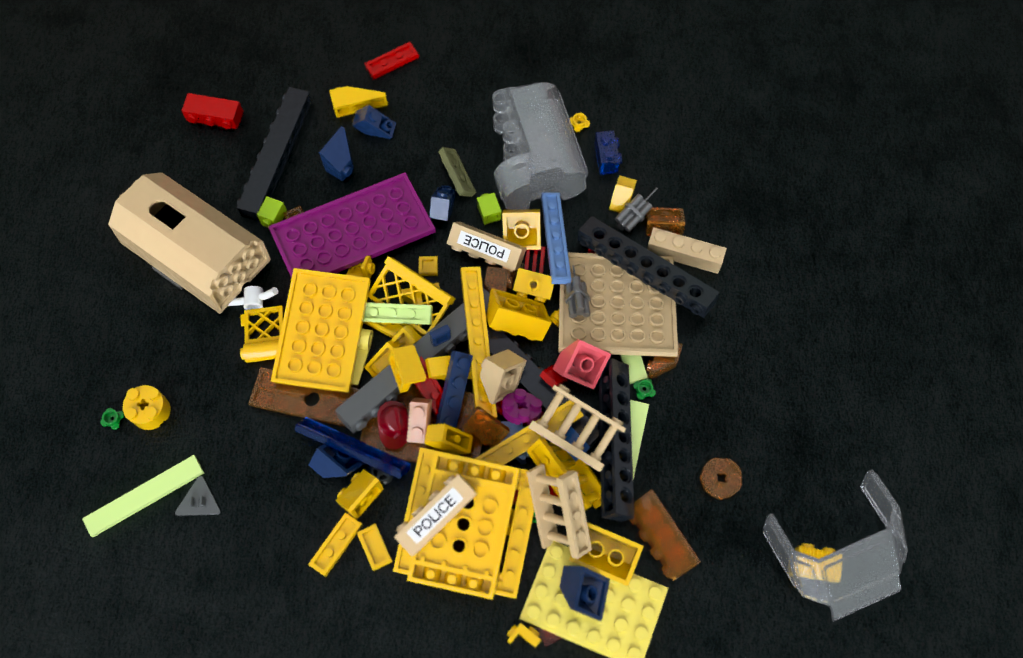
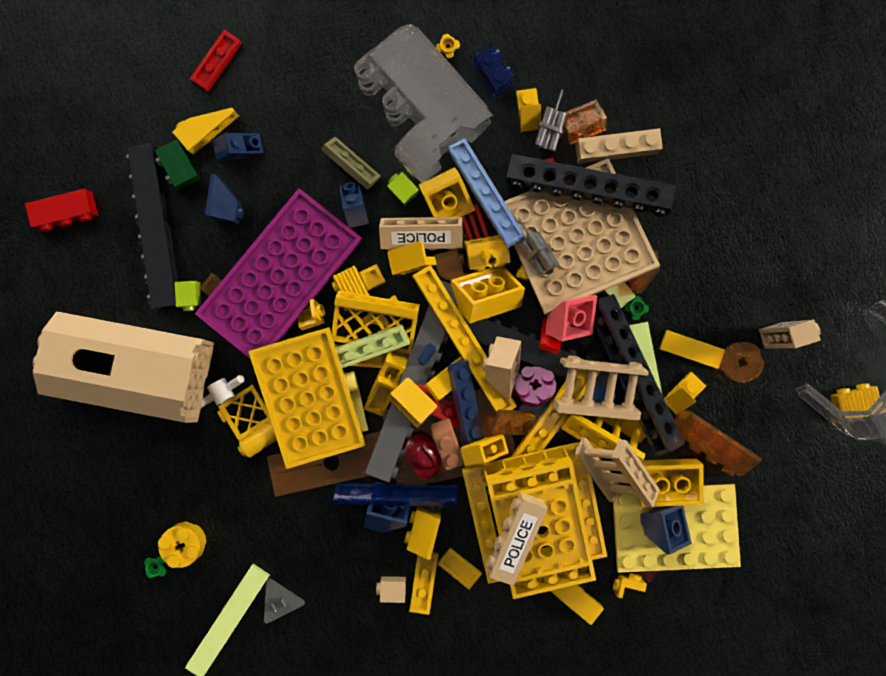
camera: 25 degrees left, 20 degrees up
none -> dark green brick [155,139,200,191]
none -> yellow brick [332,266,370,314]
none -> tan brick [376,576,406,603]
none -> yellow panel [387,241,437,275]
none -> yellow slope [551,585,604,625]
none -> yellow tile [660,330,725,369]
none -> yellow slope [664,372,706,415]
none -> tan brick [759,320,821,349]

